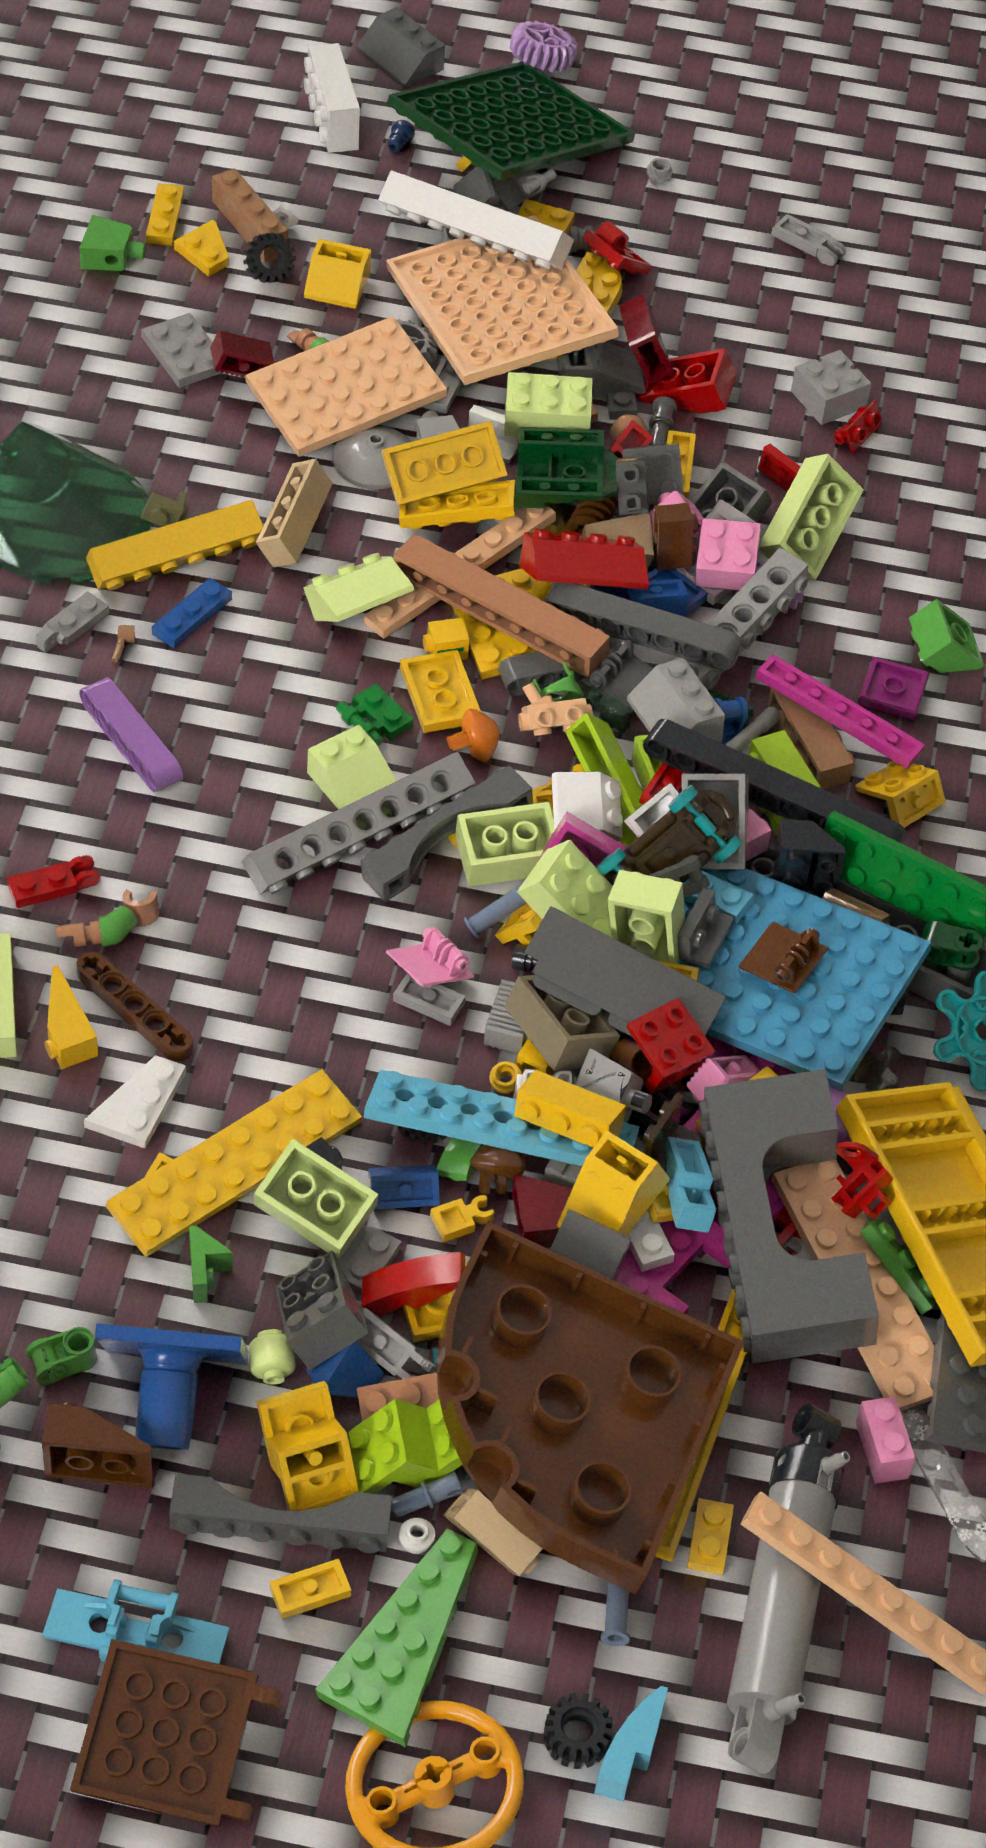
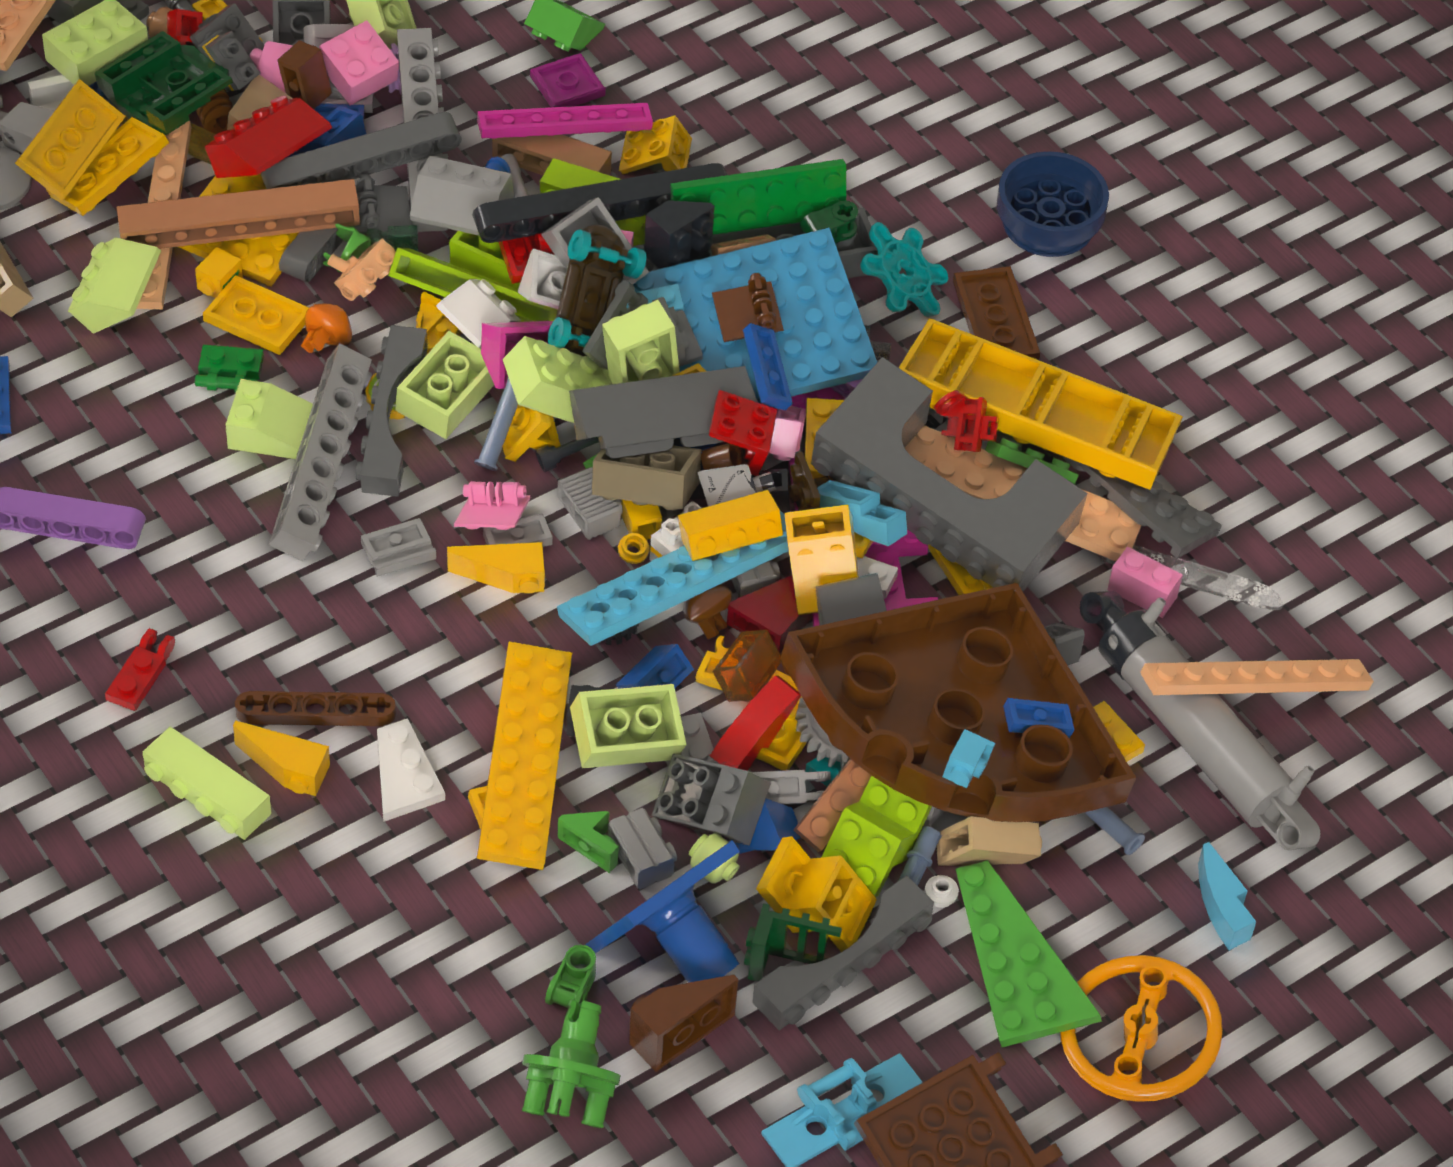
camera: 45 degrees left, 0 degrees up
nougat piece [56,889,159,947] -> none
yellow plate [269,1558,351,1619] -> none
bright green slope [437,1137,484,1181] -> none
black tyre [543,1693,613,1769] -> none
none -> light grey plate [361,518,436,577]
none -> yellow slope [447,542,545,594]
none -> light grey brick [608,808,677,889]
none -> clear orange brick [712,630,782,702]
none -> blue plate [743,323,793,411]
none -> dark green plate [744,903,842,982]
none -> medium azure brick [942,729,995,788]
none -> blue plate [1003,698,1074,738]
none -> dark grey slope [1044,623,1085,665]

